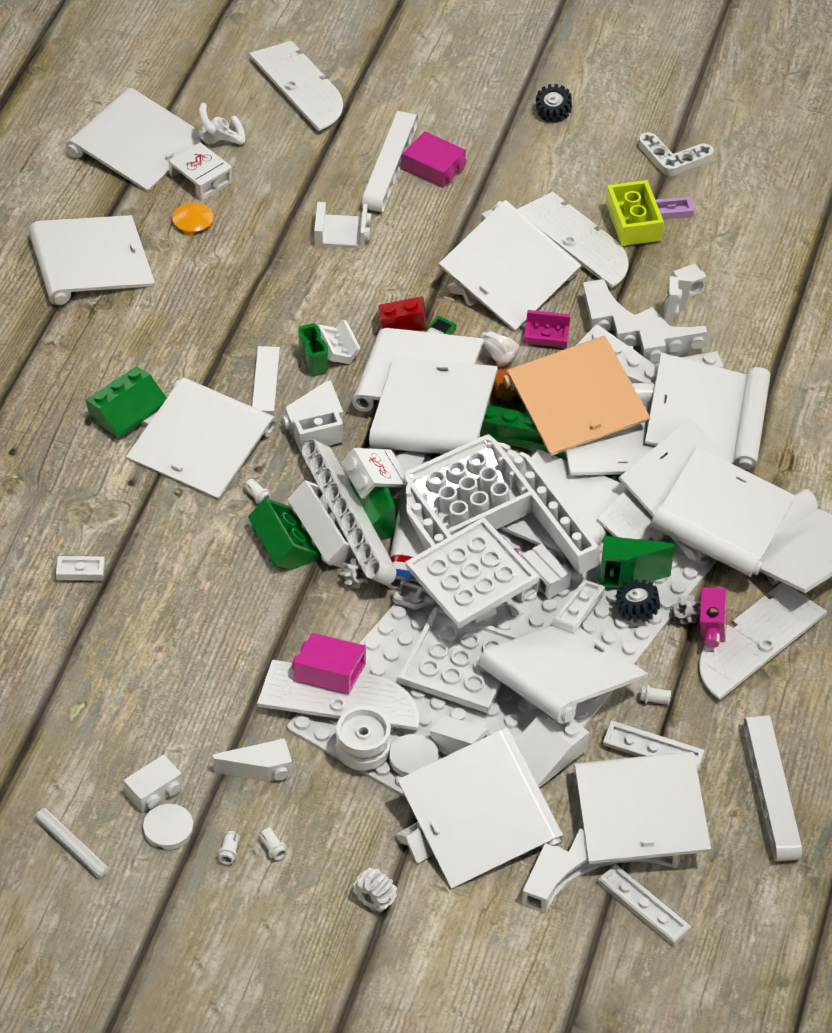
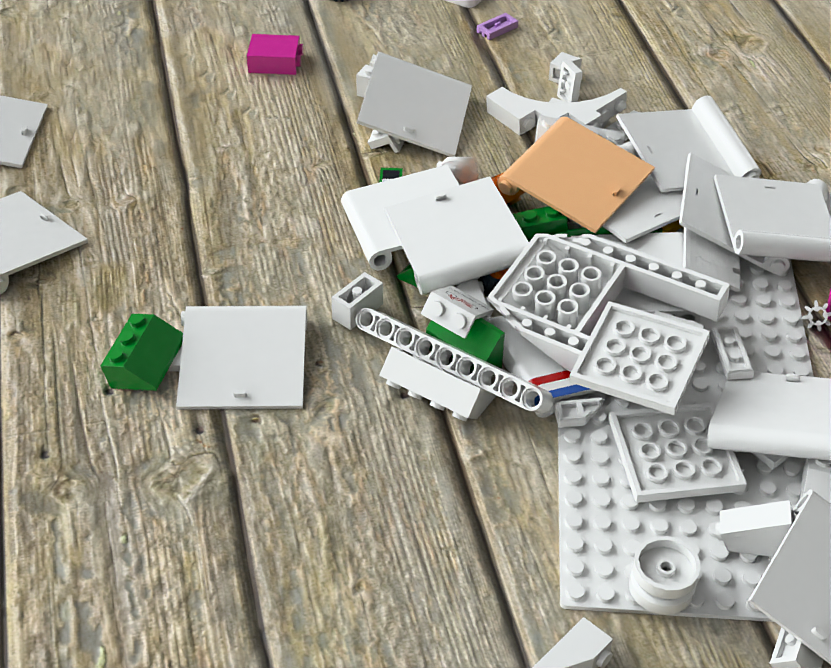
camera: 30 degrees left, 5 degrees down
white plate [56,556,105,581] -> none
white panel [169,142,233,201] -> none
light orange dish [172,203,213,236] -> none
white piece [199,103,245,145] -> none
white pin [243,479,272,505] -> none
green slope [248,498,322,570] -> none
white door [249,41,343,131] -> none
white tile [252,346,280,416] -> none
white door [257,660,420,731] -> none
white slope [283,380,343,438] -> none
dark pink brick [292,633,366,694] -> none
green brick [298,323,328,375] -> none
white panel [314,202,371,249] -> none
white bracket [318,320,360,364] -> none
white gear [340,558,368,588] -> none
white beam [362,111,418,212] -> none
red slope [378,296,427,331] -> none
white tile [390,734,439,777] -> none
white door [517,192,629,288] -> none
dark pink bracket [524,310,570,348] -> none
green slope [599,535,675,589] -> none
neon yellow brick [606,180,664,246] -> none
black wheel [616,579,660,622] -> none

